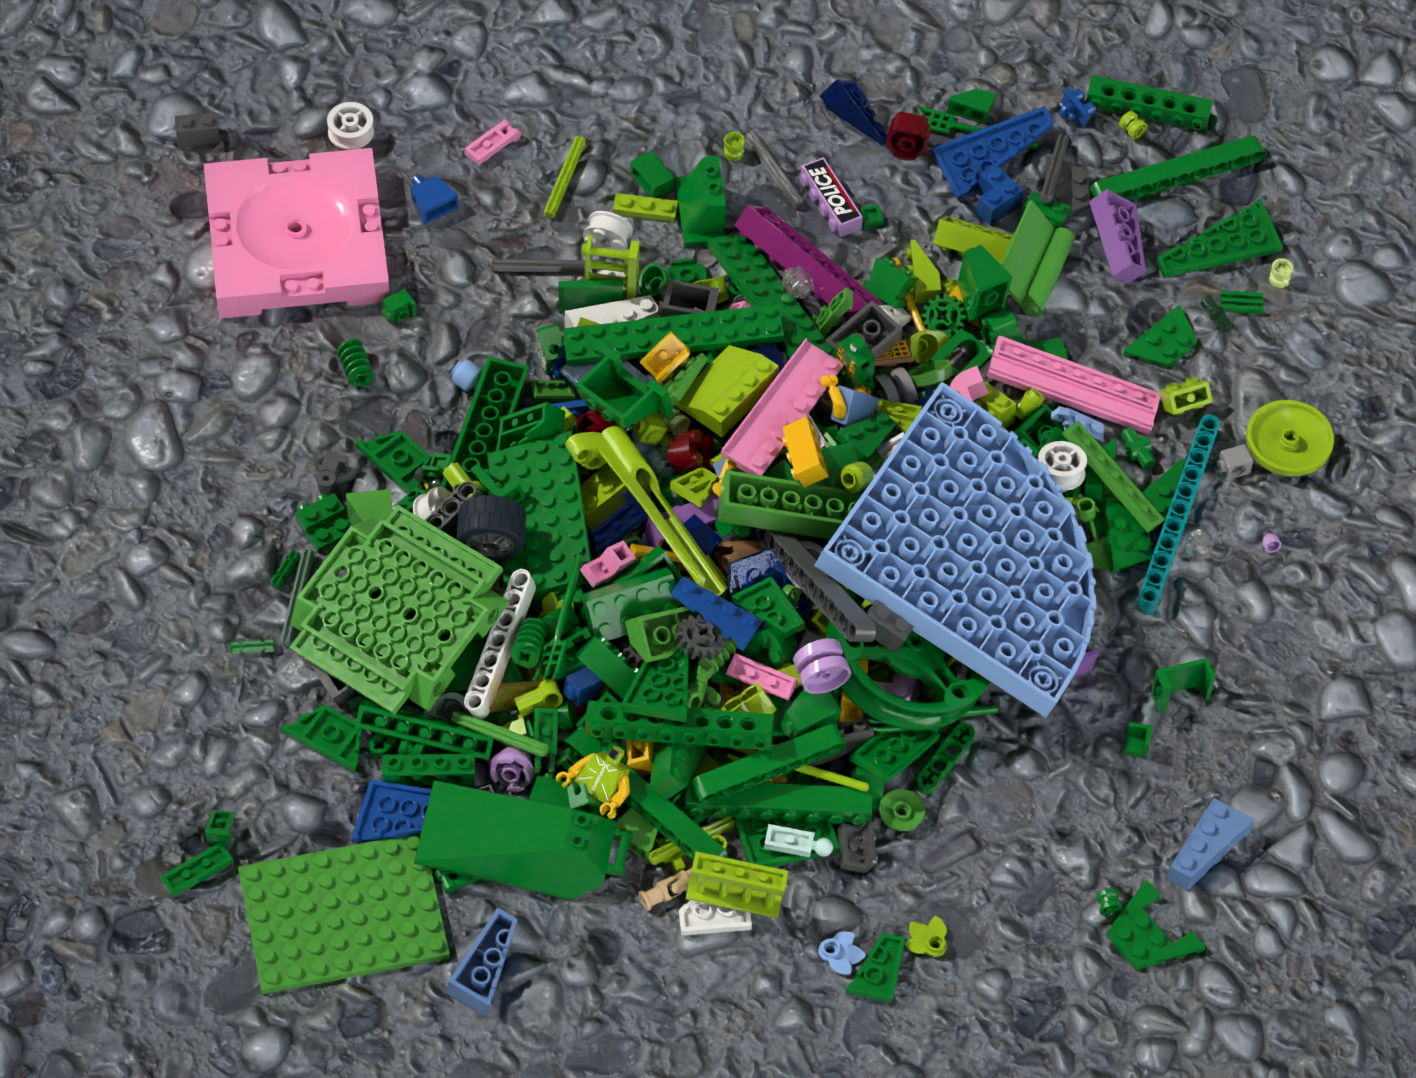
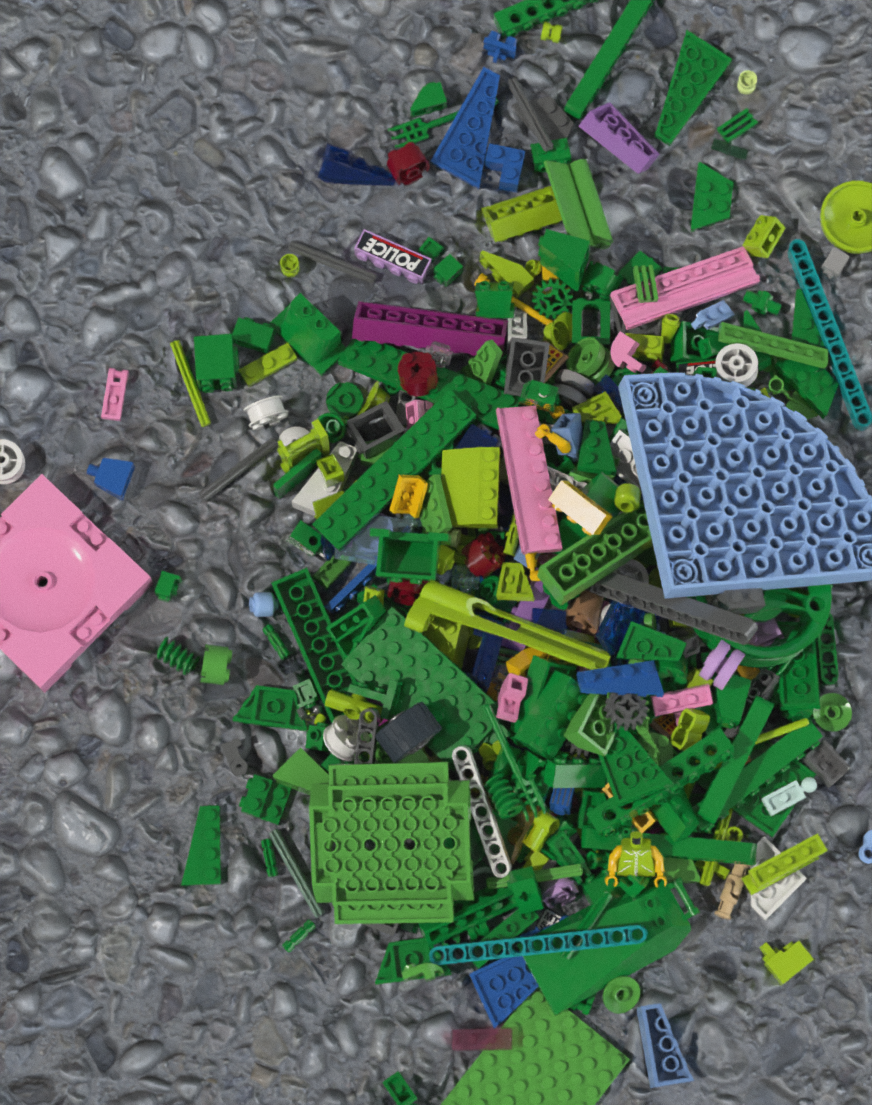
camera: 35 degrees left, 20 degrees up
none -> green wing [181,806,221,886]
none -> green brick [194,334,239,393]
none -> bright green brick [200,644,232,685]
none -> green axle [262,624,290,660]
none -> lime slope [316,454,345,488]
none -> dark red brick [398,352,438,397]
none -> bright green slope [401,963,445,982]
none -> teal beam [429,925,648,965]
none -> green brick [434,254,463,287]
none -> clear pink tile [452,1029,513,1051]
none -> green brick [507,866,544,914]
none -> green axle [560,890,612,960]
none -> bright green dish [603,976,640,1014]
none -> bright green tile [633,265,658,303]
none -> lime hinge [759,941,814,985]

